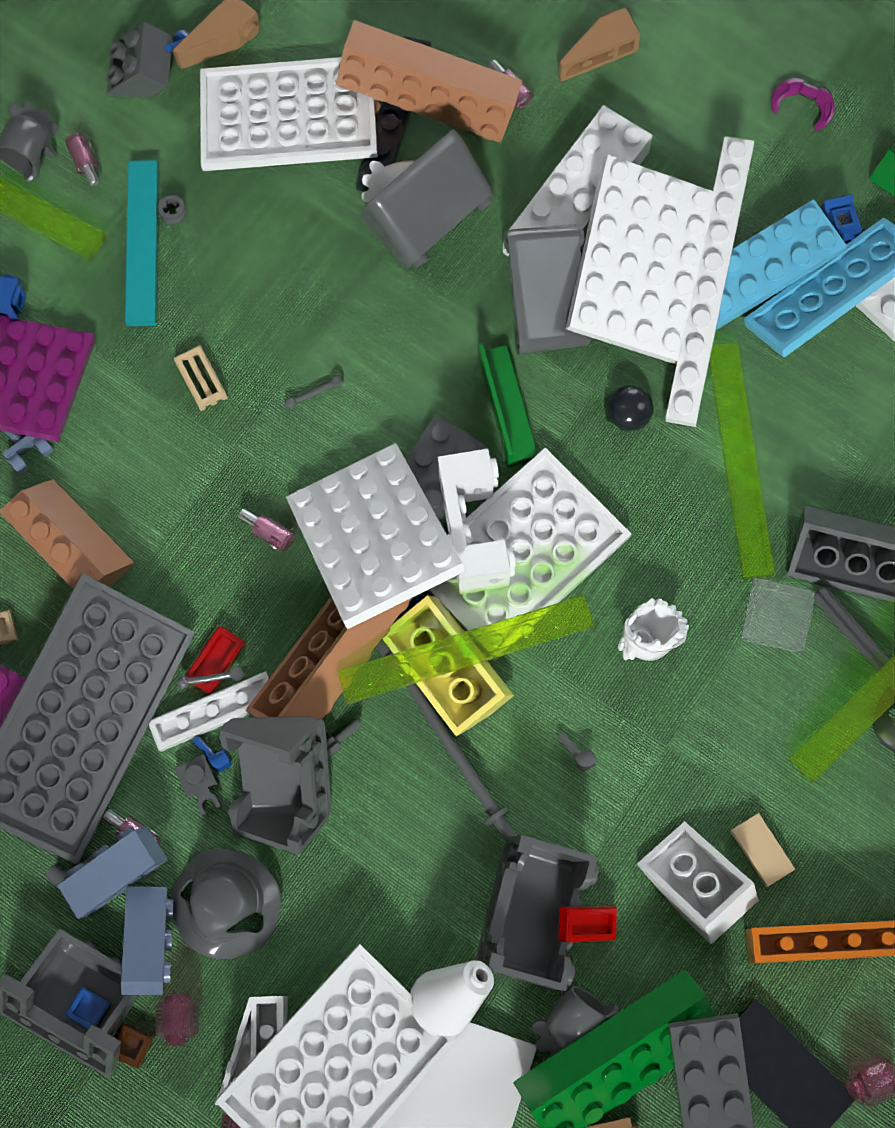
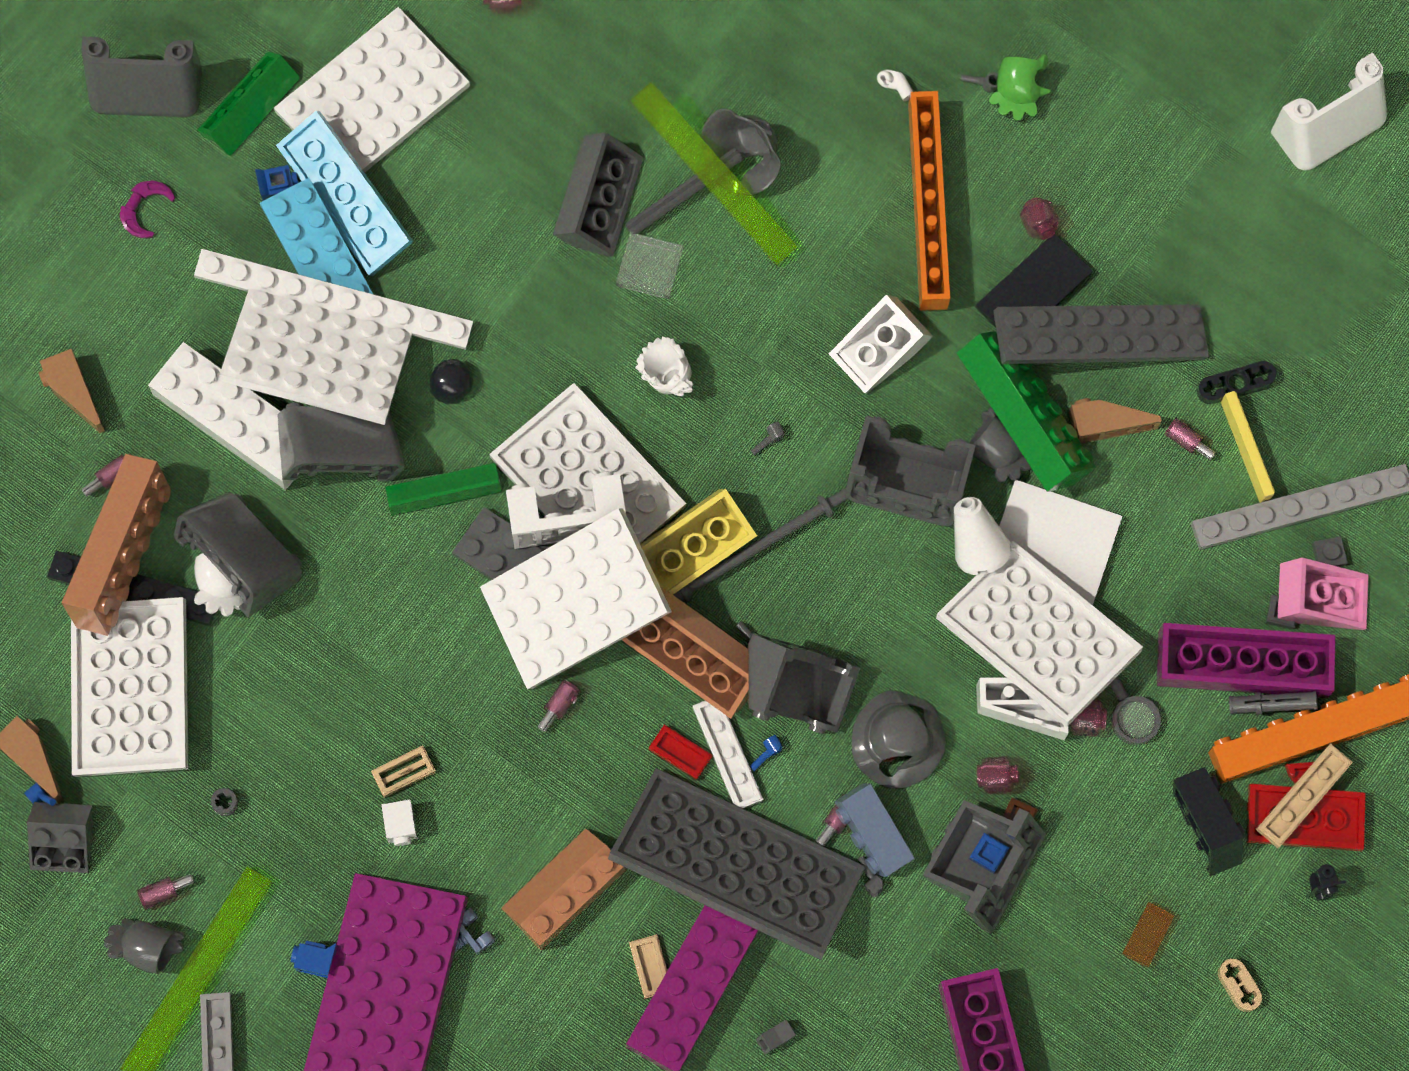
camera: 95 degrees left, 0 degrees up
sand blue brick [121,887,173,995] -> none
teal tile [125,160,159,327] -> none
dark grey plate [174,754,222,816] -> none
dark grey hinge [177,667,244,688] -> none
dark grey hinge [284,376,344,409] -> none
clear neon green tile [337,595,595,705] -> none
red tile [558,905,617,942] -> none
clear neon green tile [709,343,775,580] -> none
tan tile [730,813,795,887] -> none
none -> white brick [381,800,417,846]

